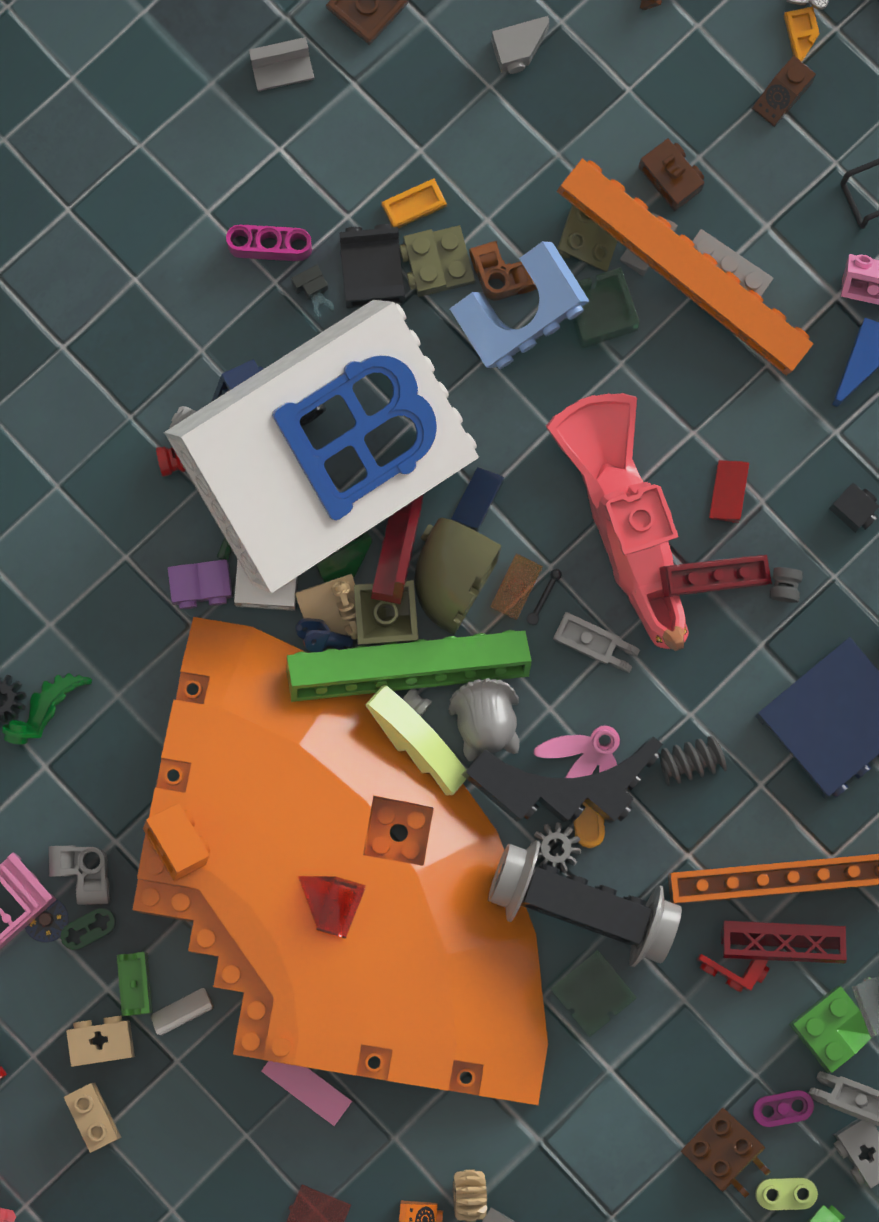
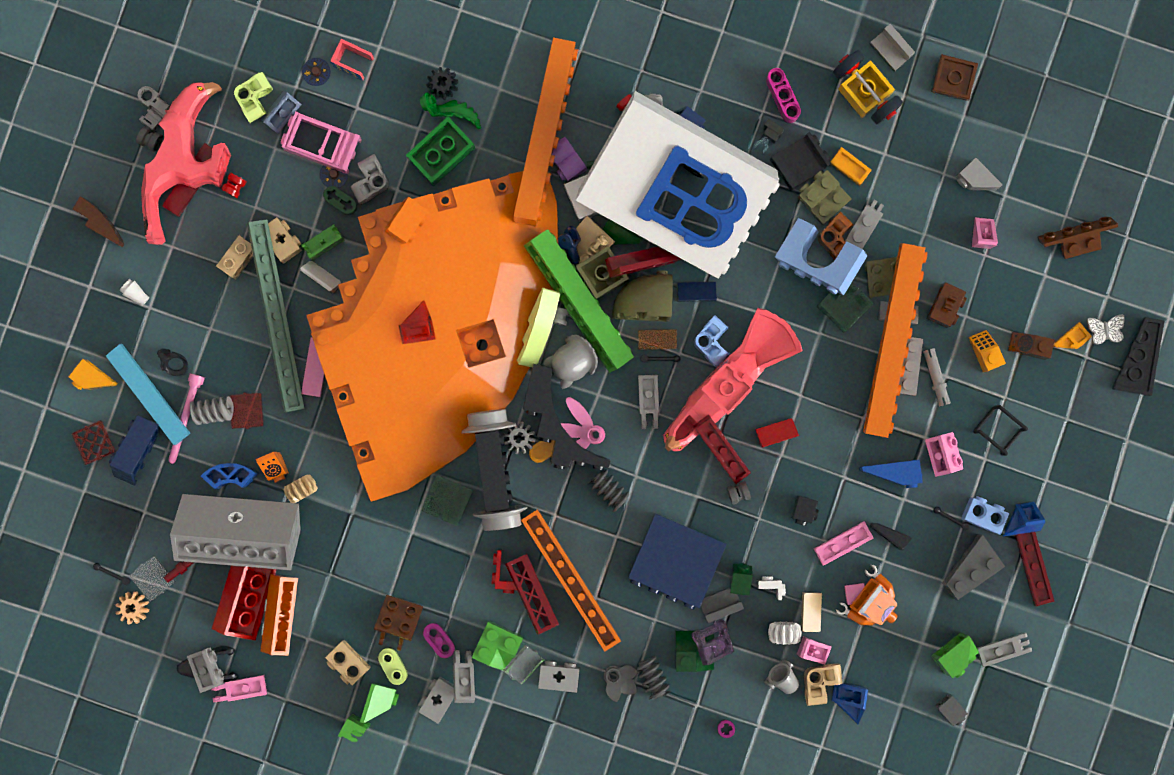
camera: 65 degrees right, 5 degrees up
none -> sand green plate [247,219,304,412]
none -> green brick [406,117,475,187]
none -> orange brick [514,37,578,226]
none -> light blue piece [694,315,730,367]
none -> brick [833,50,903,125]
none -> light grey hinge [845,199,884,249]
none -> light grey pin [923,348,951,407]
none -> light orange slope [968,330,1006,372]
none -> bright pink slope [972,217,998,249]

